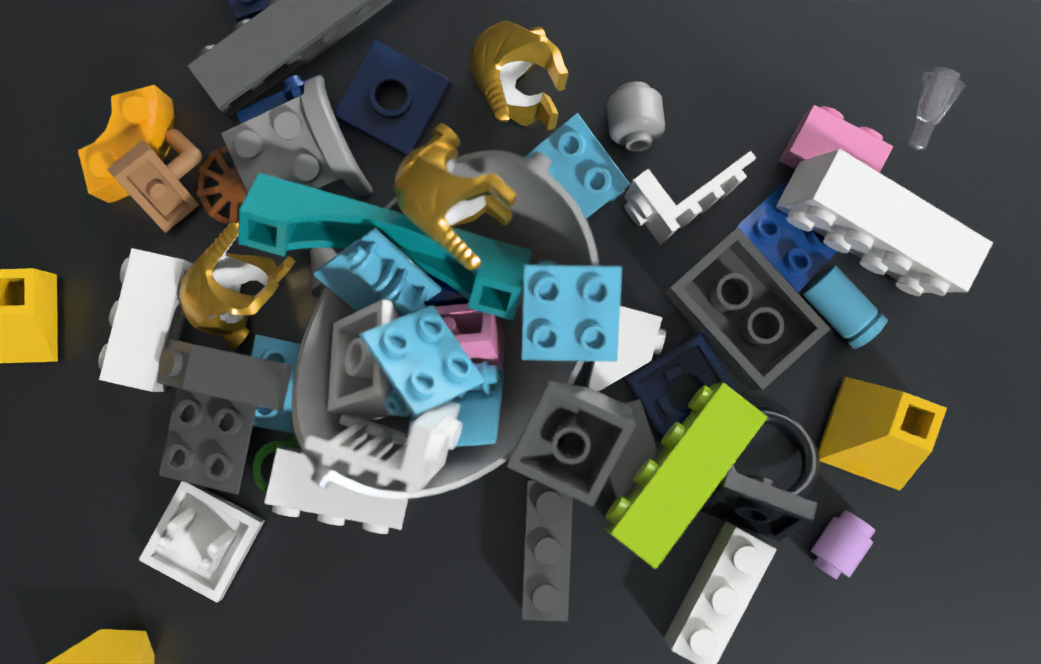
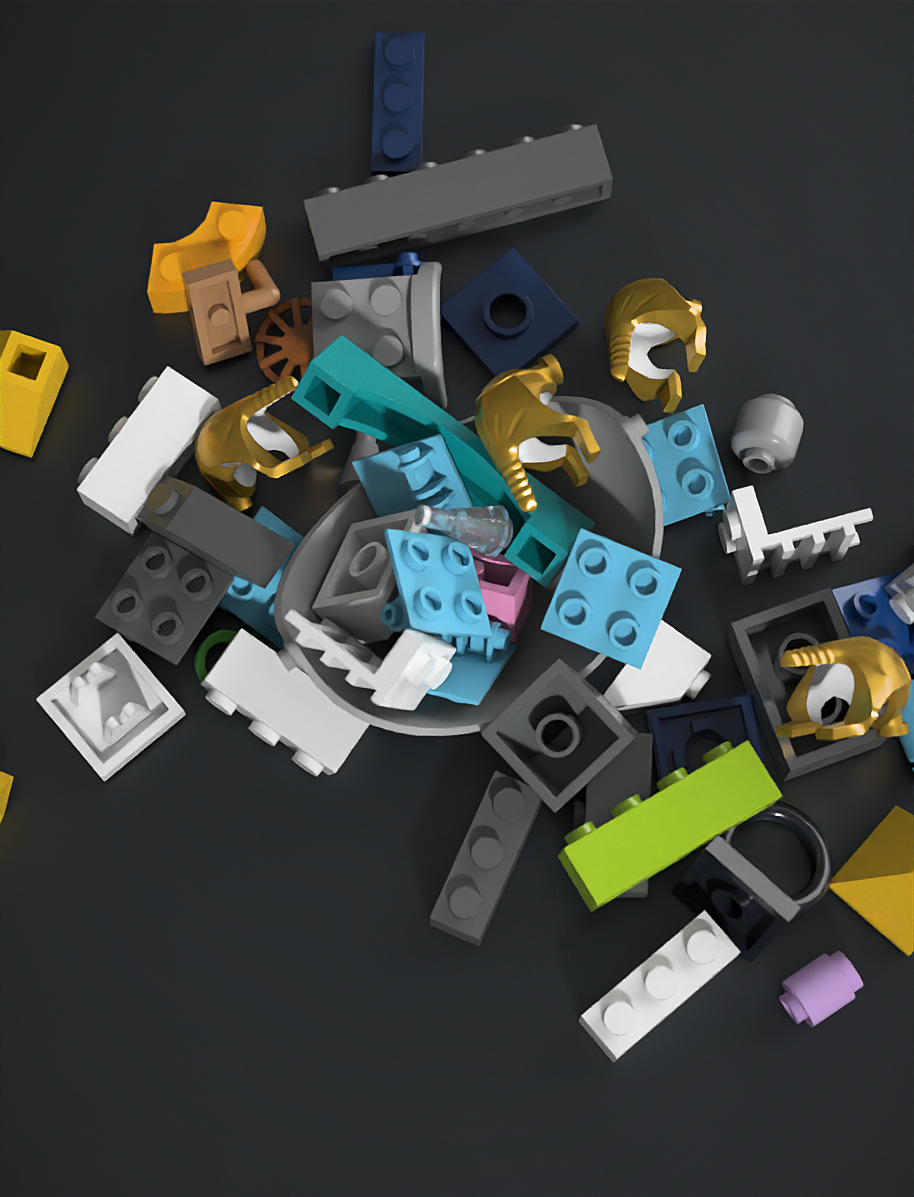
camera: 25 degrees right, 10 degrees down
none -> clear cone [414,504,513,558]
none -> pearl gold piece [775,636,911,740]

